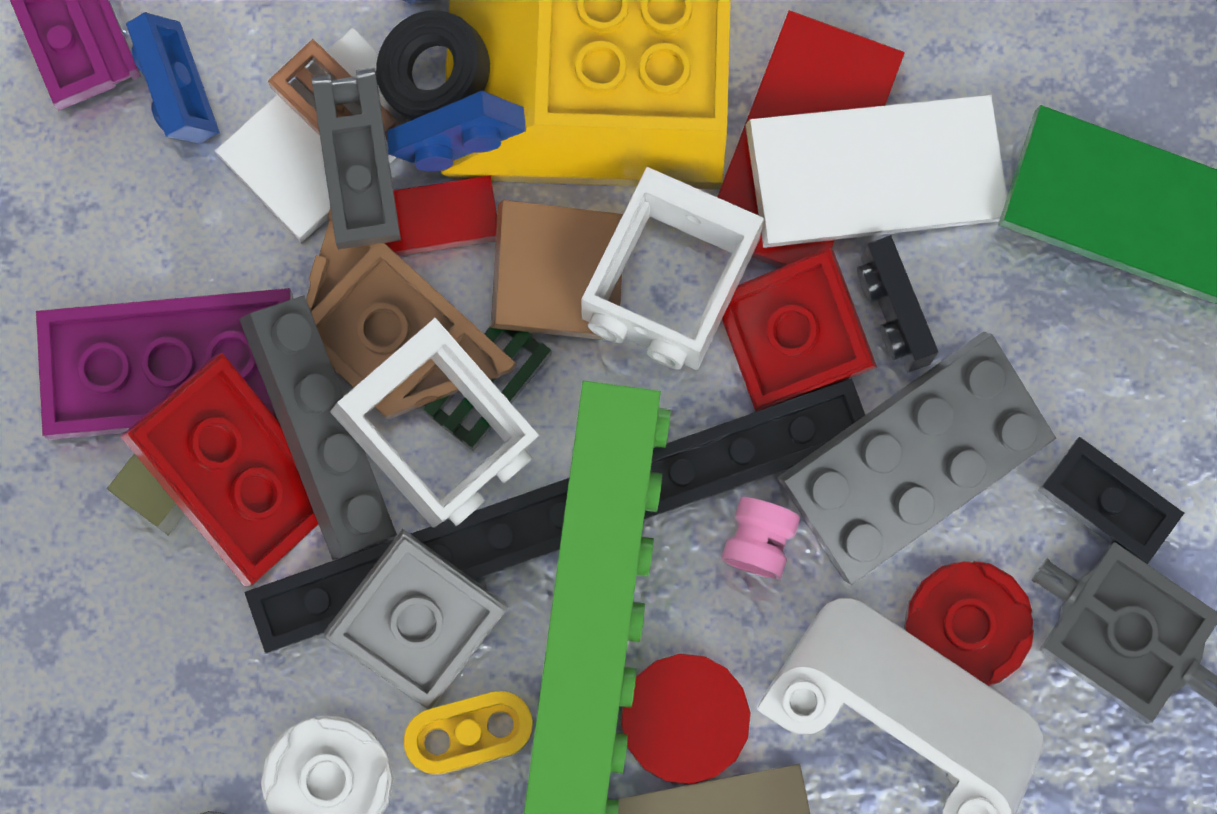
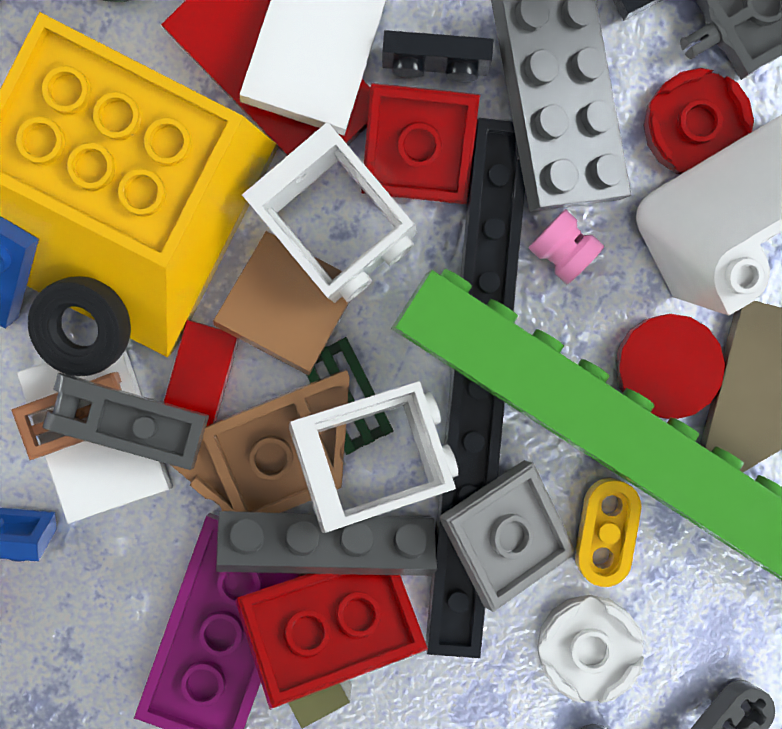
camera: 65 degrees left, 10 degrees up
blue plate [387,91,526,172] -> none

